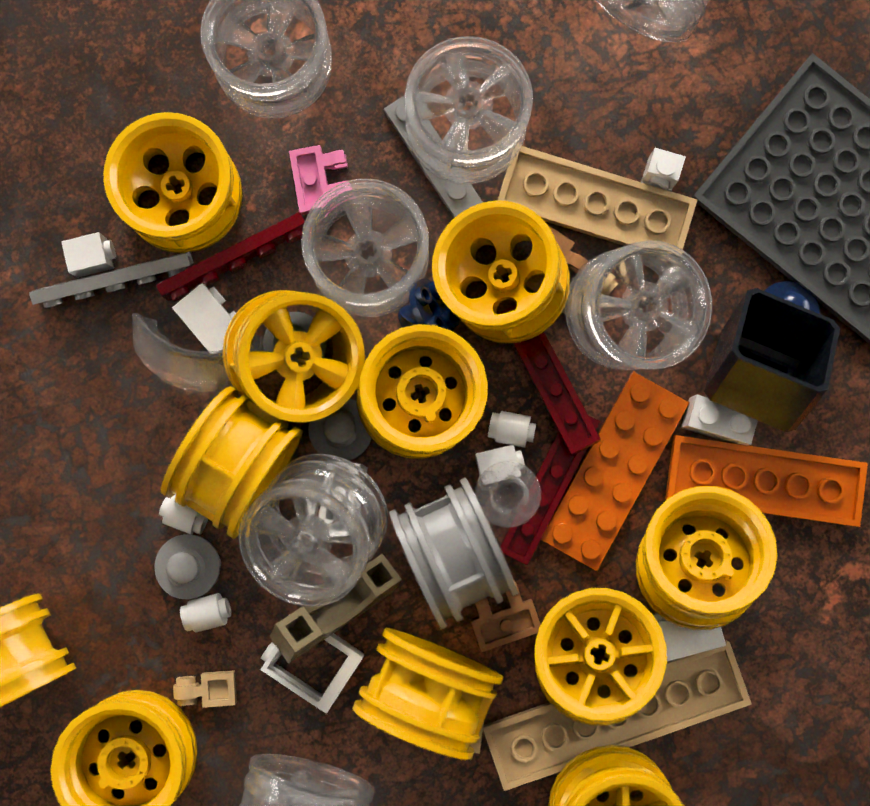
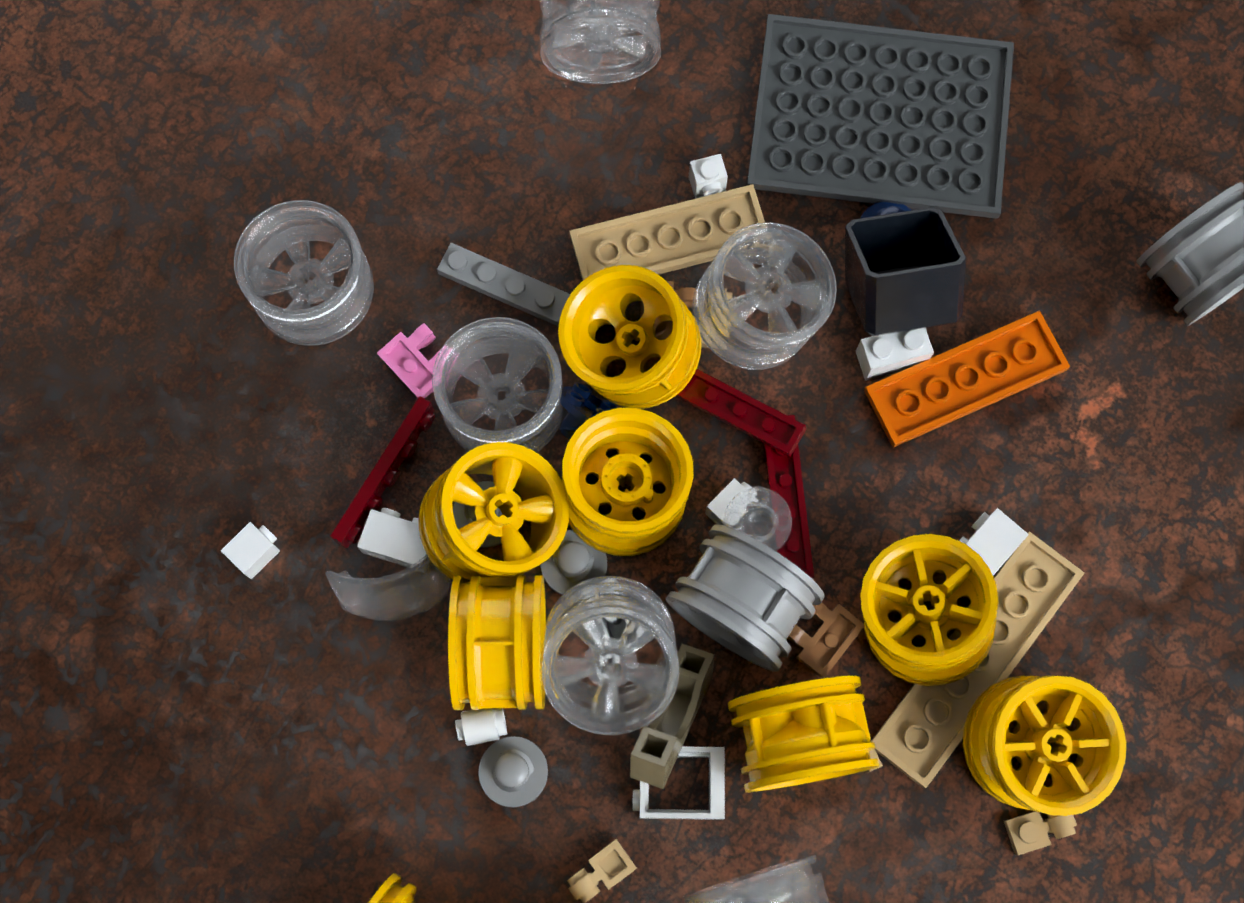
camera: 30 degrees left, 10 degrees down
light grey plate [29,251,194,308] -> none
yellow wheel [103,112,243,253] -> none
white brick [180,593,231,633] -> none
clear wheel [405,36,533,184] -> none
white brick [488,411,536,448] -> none
orange plate [541,371,690,571] -> none
yellow wheel [635,486,777,630] -> none

